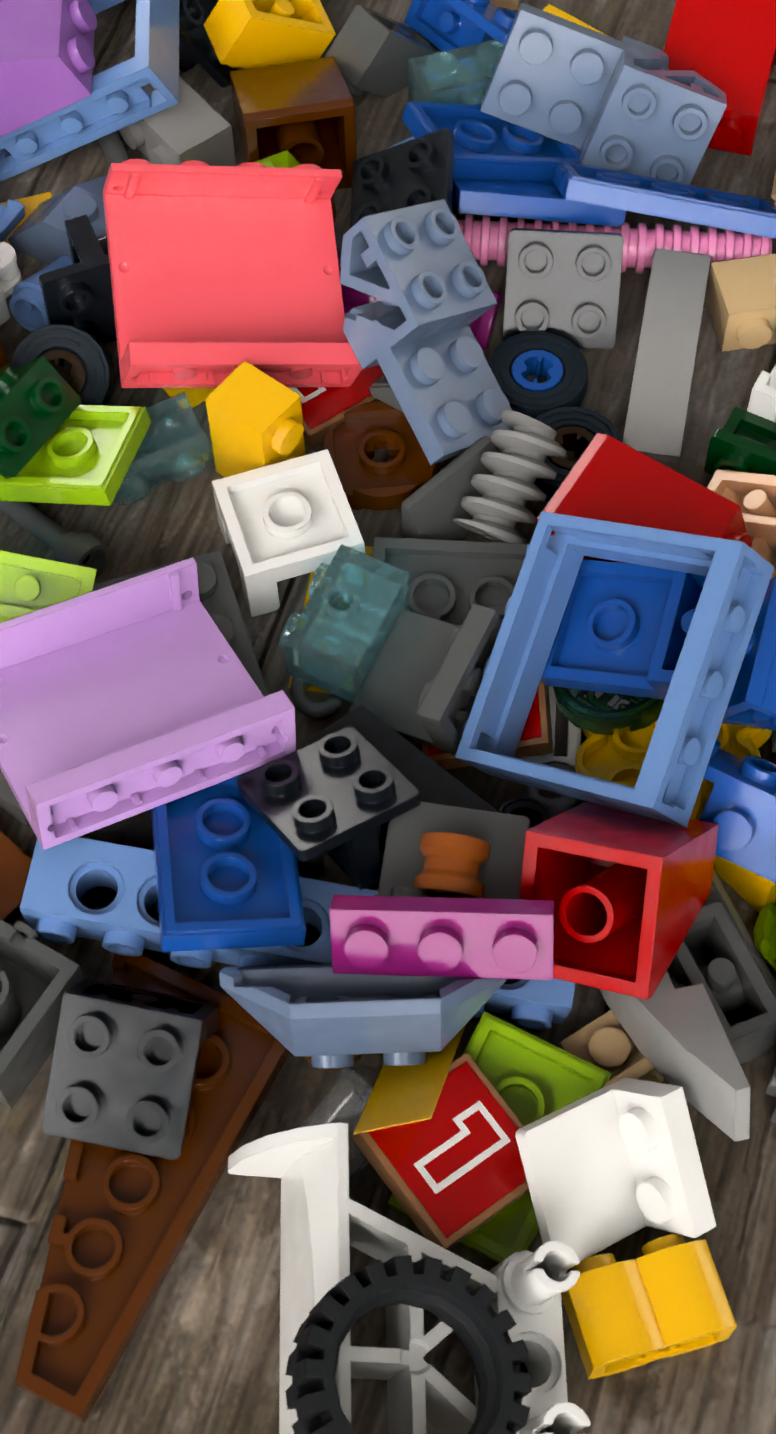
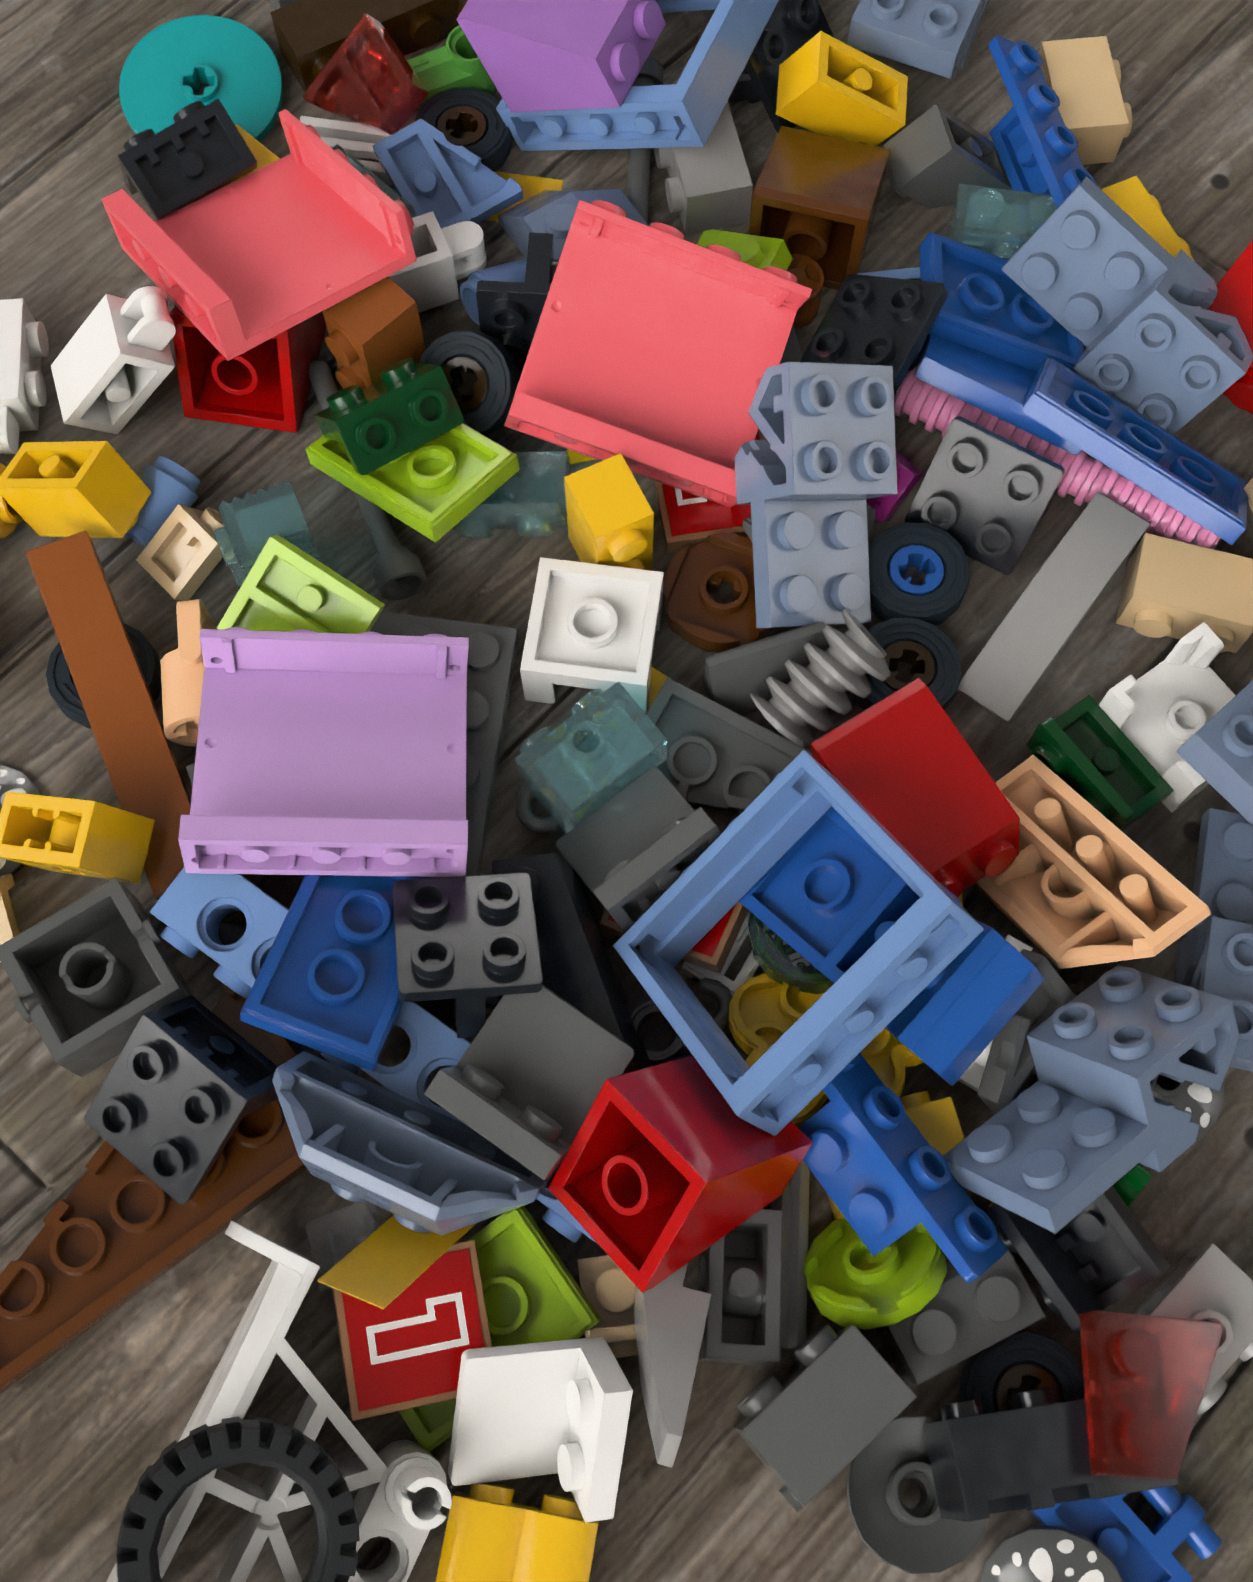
camera: 25 degrees right, 10 degrees up
magenta plate [329,895,554,980] -> none
dark orange wheel [413,832,491,898] -> none

